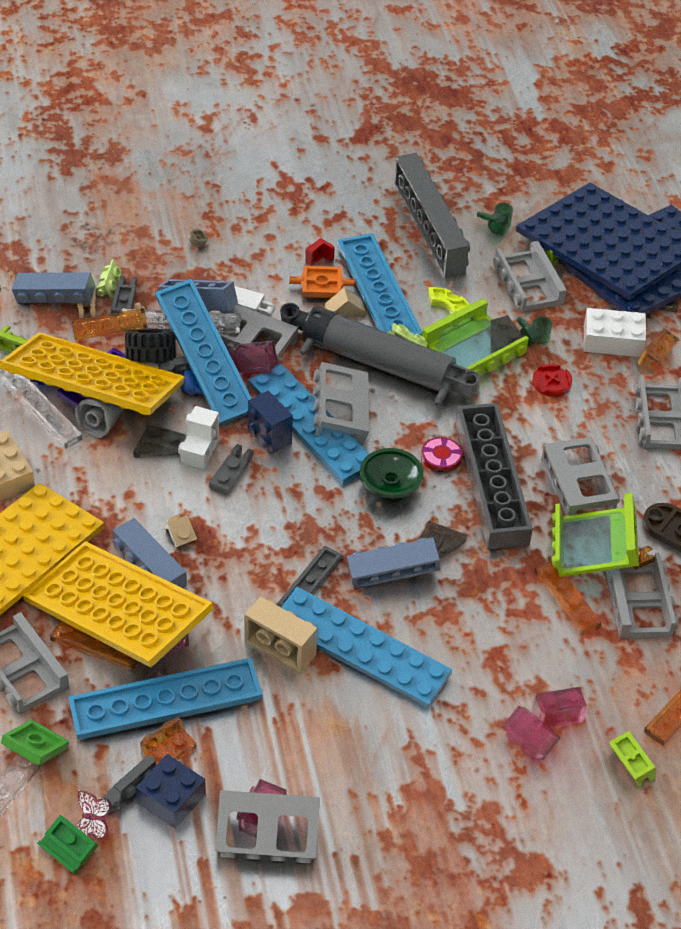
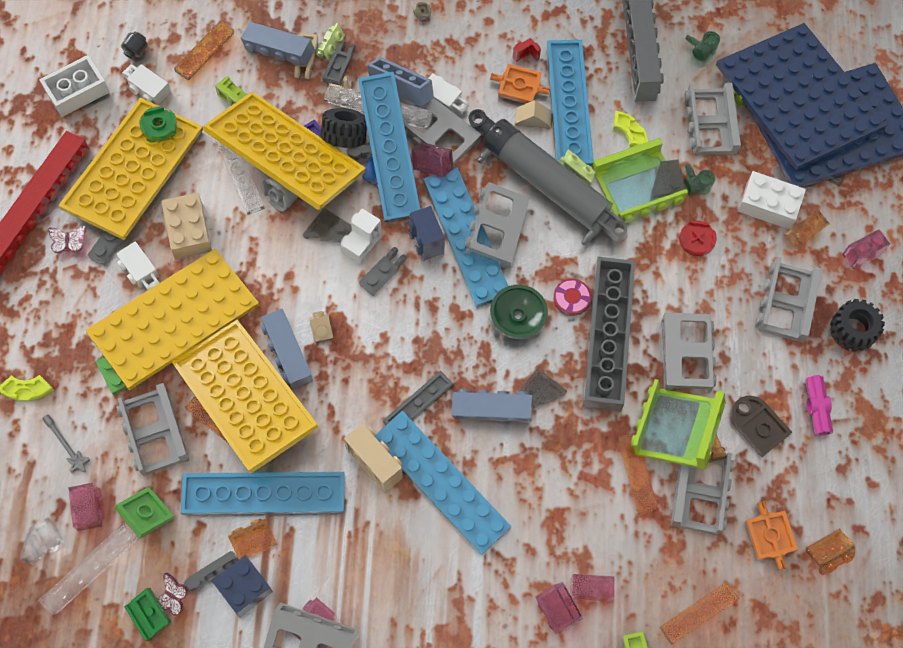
camera: 15 degrees right, 20 degrees up
clear orange plate [72,308,147,341] -> none

